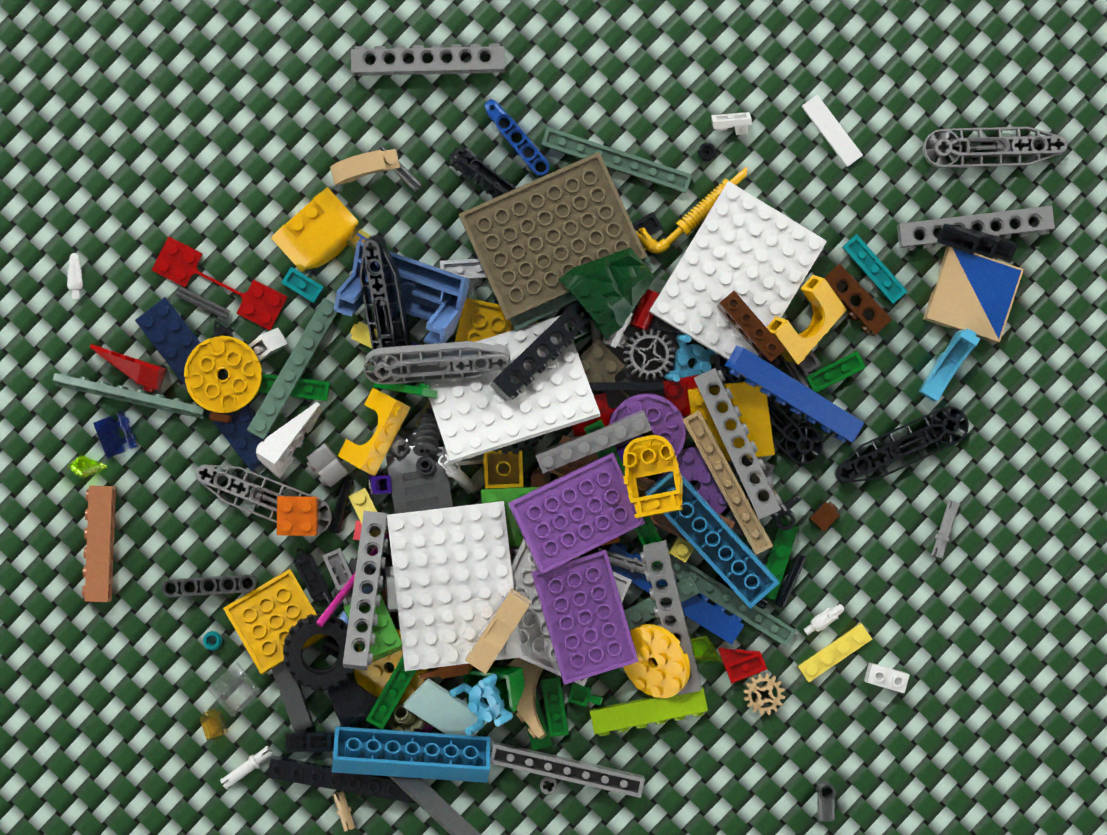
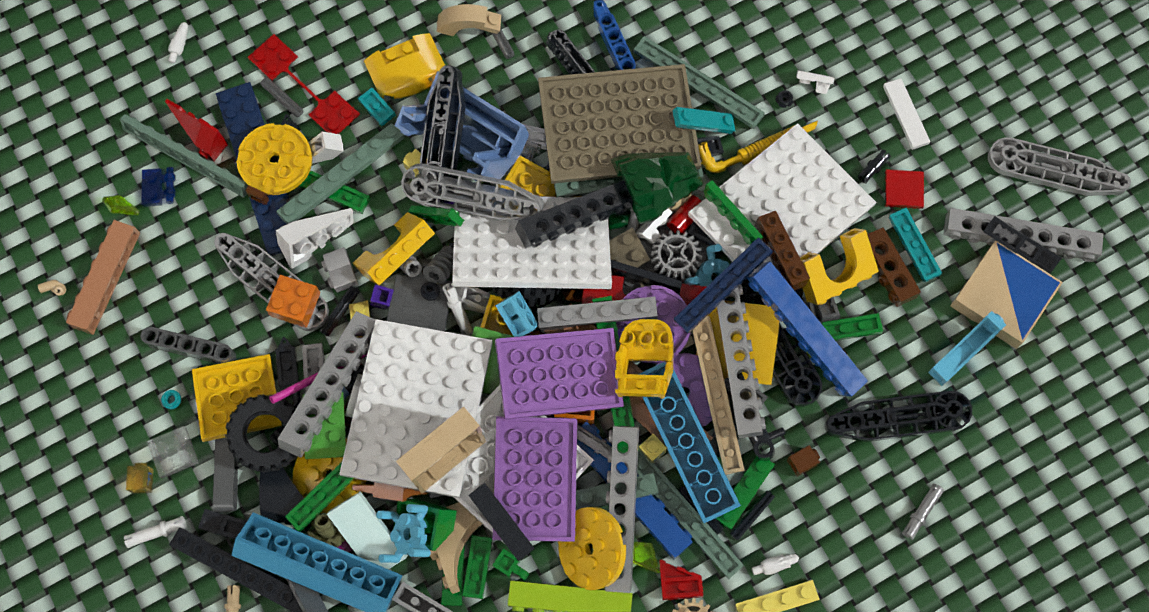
camera: 20 degrees right, 15 degrees down
none -> tan arm [38,280,66,296]
none -> black tile [468,483,535,561]
none -> medium azure brick [496,291,539,337]
none -> teal plate [672,107,736,134]
none -> dark blue plate [674,237,773,334]
none -> green plate [704,180,763,245]
none -> black pin [858,149,891,184]
none -> red tile [885,169,924,209]

